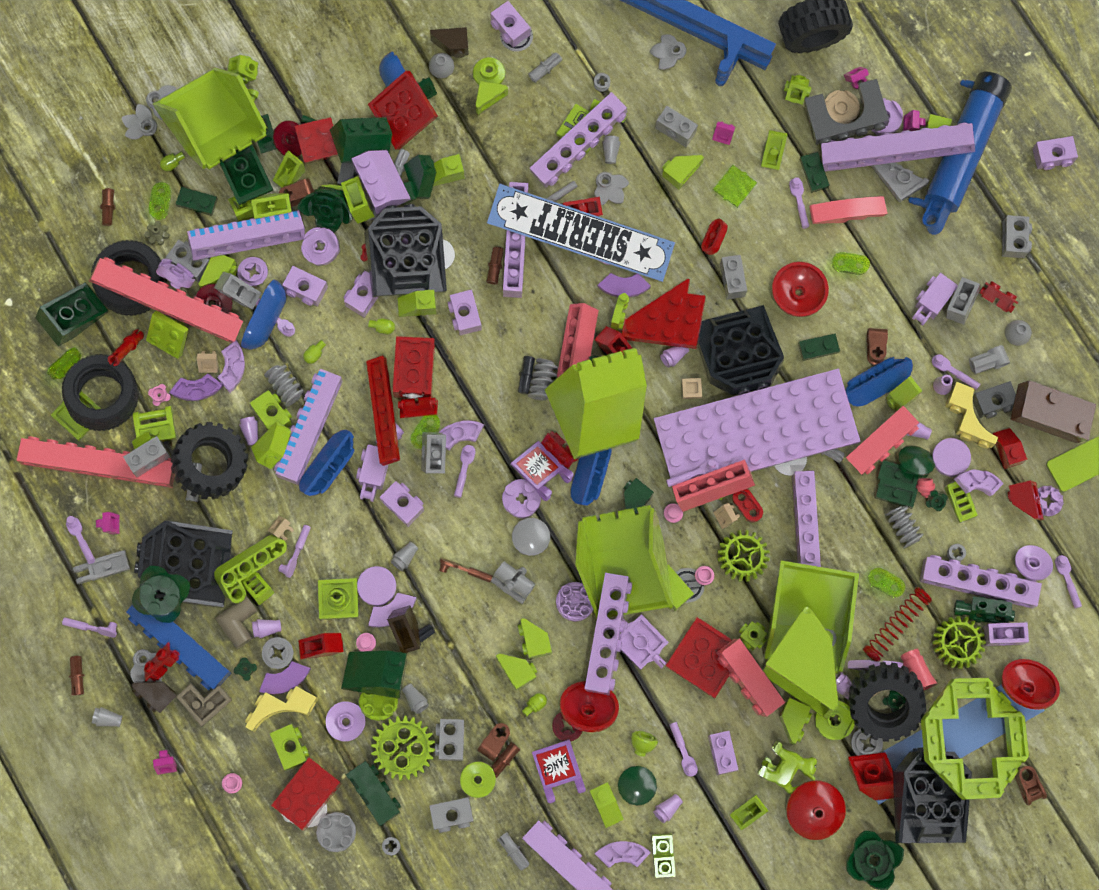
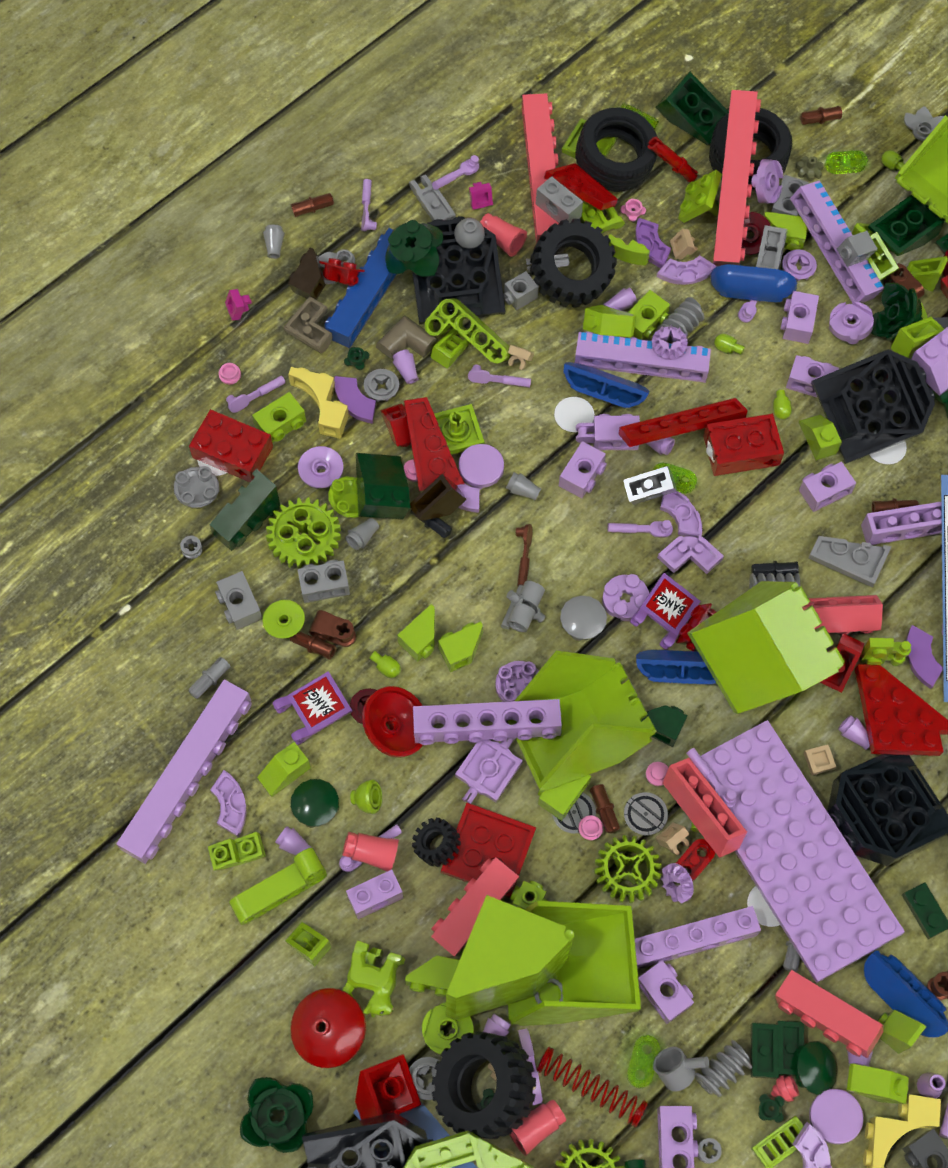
camera: 80 degrees right, 10 degrees down
dark green plate [176,187,218,216] -> none
red hinge [398,396,438,418] -> none
none -> lavender piece [226,376,286,413]
none -> lime beam [229,847,327,925]
none -> coral plant [342,832,398,872]
none -> red wing [404,397,464,492]
none -> black tyre [412,818,461,867]
none -> light grey brick [454,218,485,248]
none -> coral plant [480,213,527,257]
none -> light grey brick [503,271,539,311]
none -> red wing [544,163,618,210]
none -> white sticker [554,397,594,432]
none -> copper axle [589,784,620,833]
none -> lime slope [608,234,650,265]
none -> light grey sticker [624,792,668,835]
none -> lavender brick [638,960,694,1025]
none -> lavender gear [652,325,688,359]
none -> light grey piece [653,1047,709,1091]
none -> lavender plate [657,535,724,574]
none -> lavender gear [660,863,694,903]
none -> light grey wing [809,536,892,587]
none -> light grey brick [837,231,877,267]
none -> lime slope [847,1064,909,1104]

